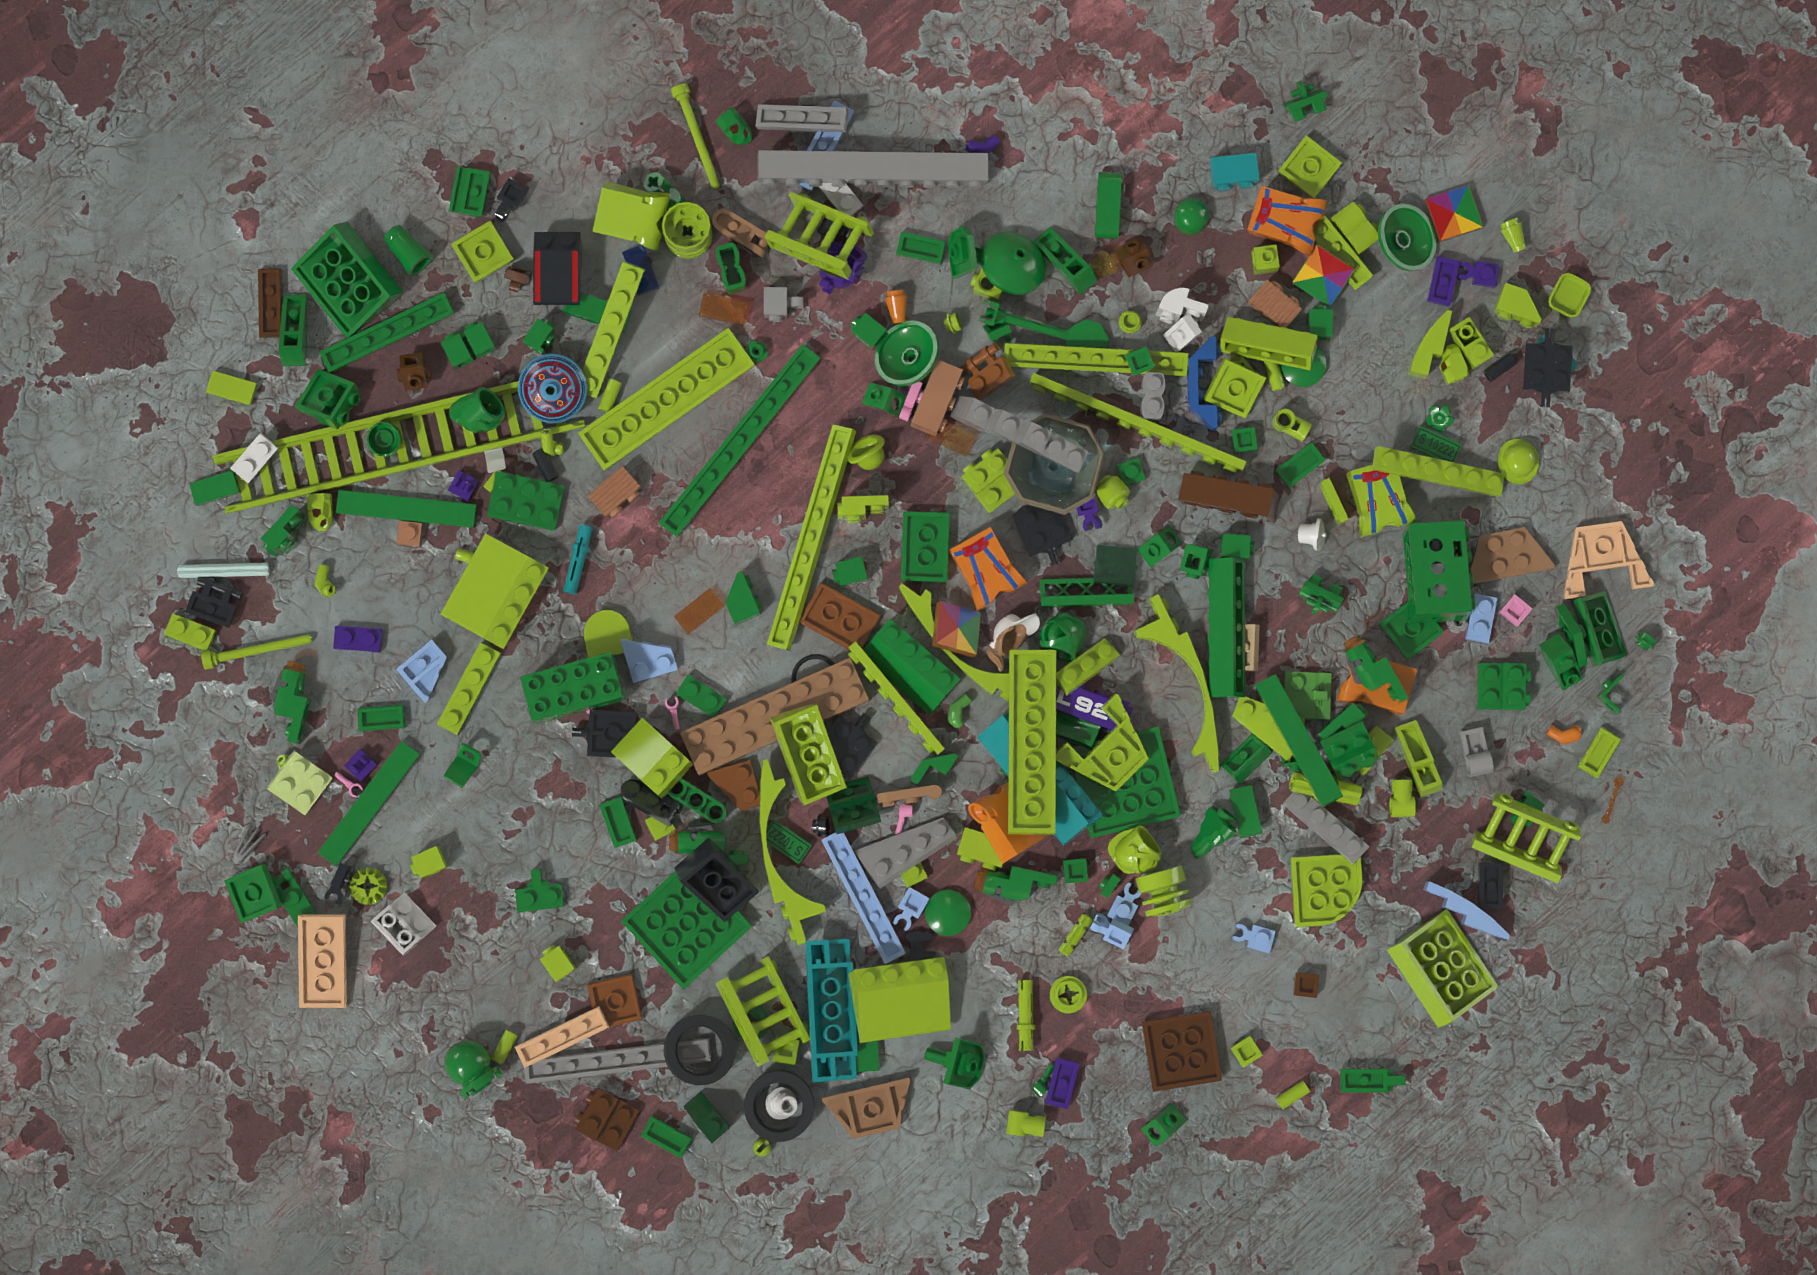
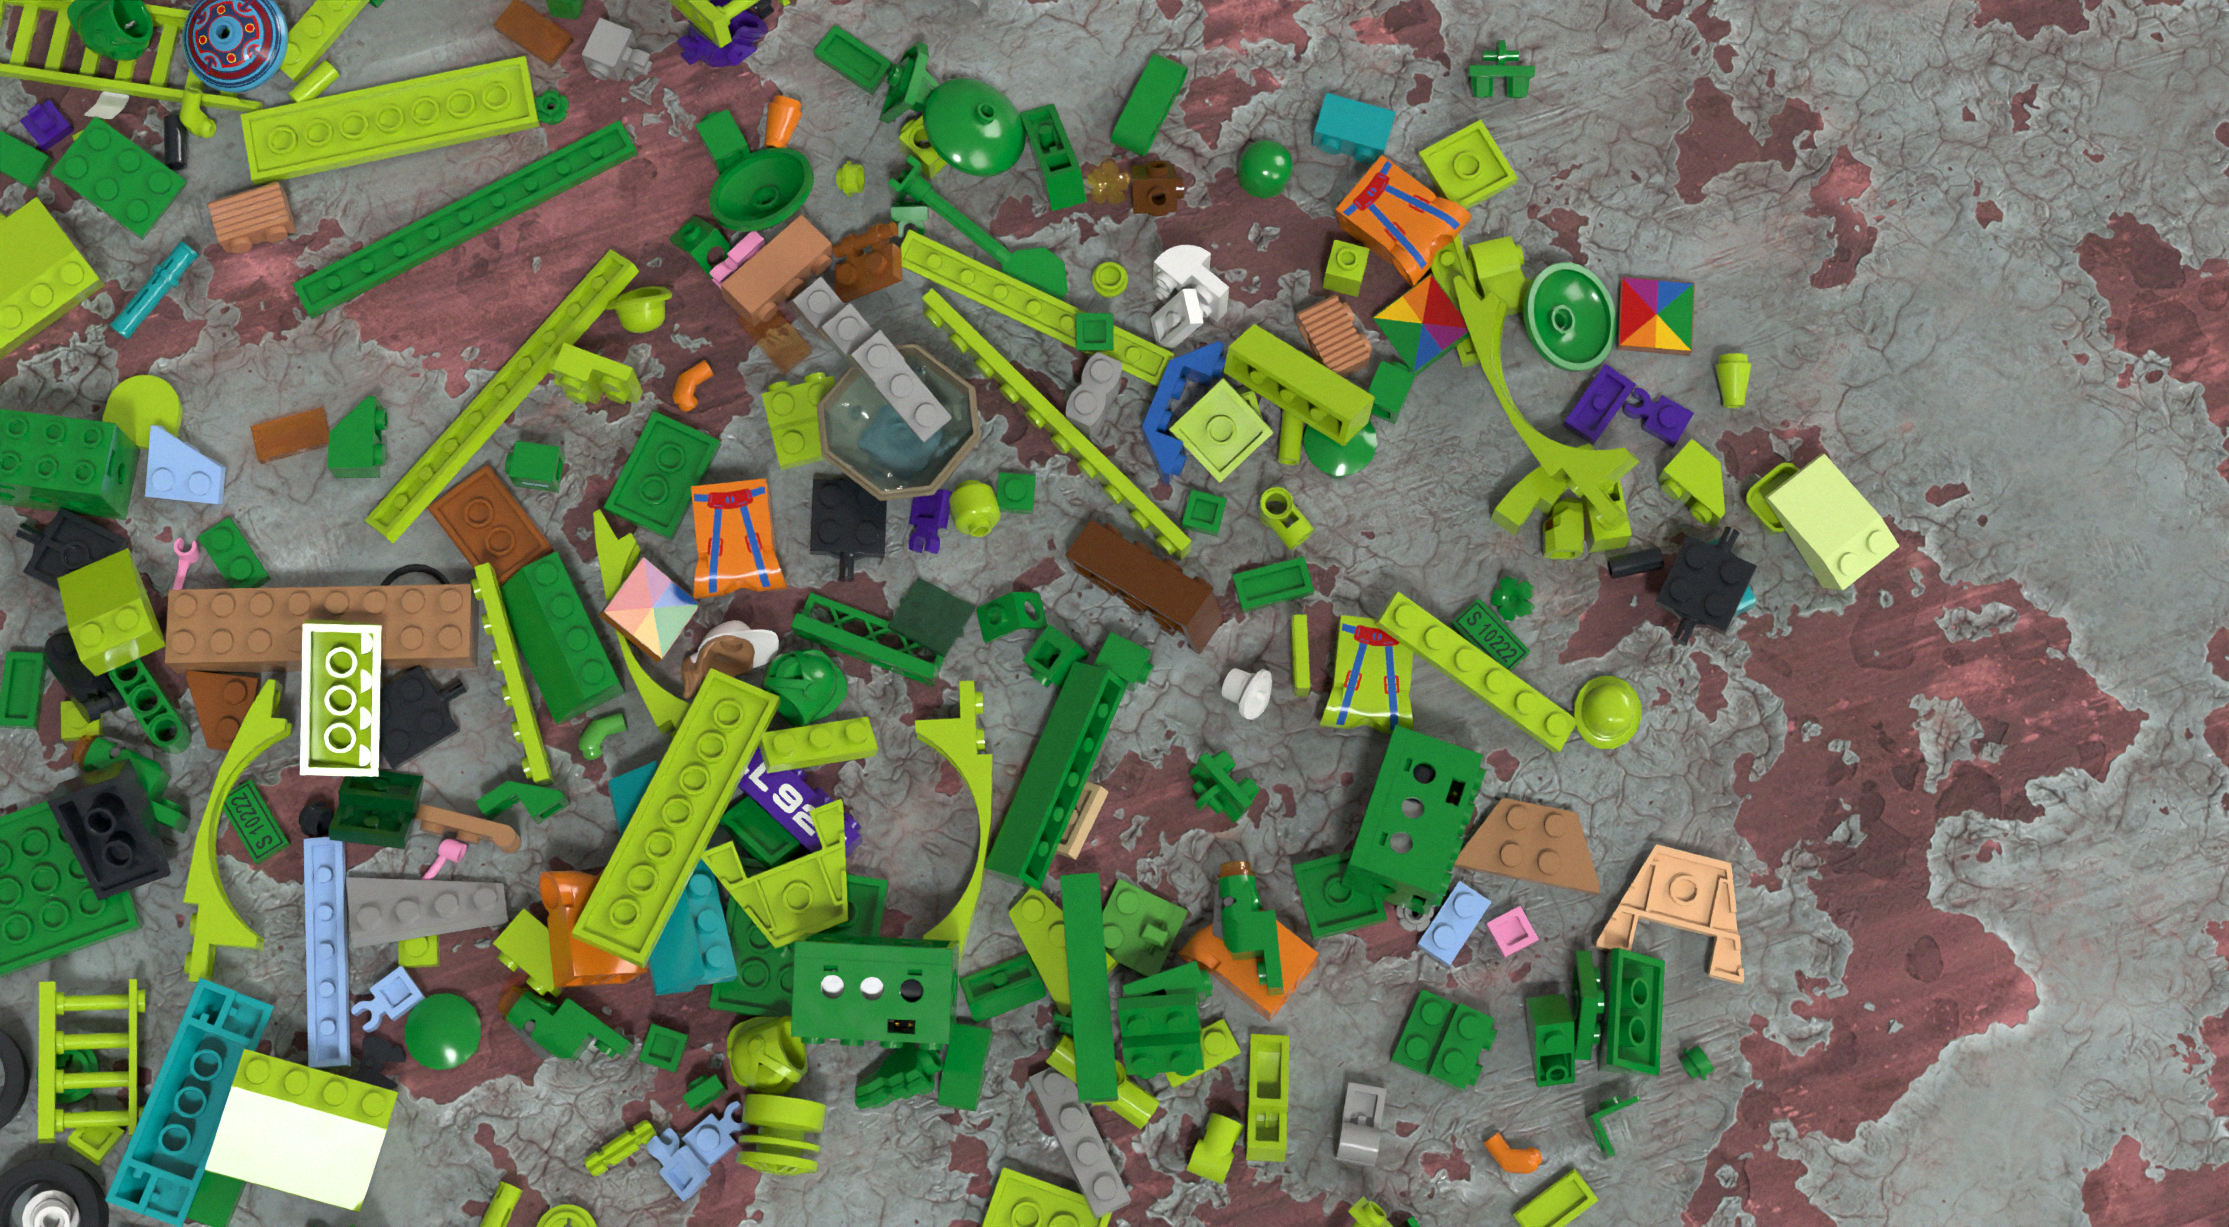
camera: 25 degrees right, 10 degrees down
none -> orange arm [672,360,714,412]
none -> green piece [791,933,960,1050]
none -> lime slope [1453,274,1640,529]
none -> yellowish green slope [1764,453,1899,591]

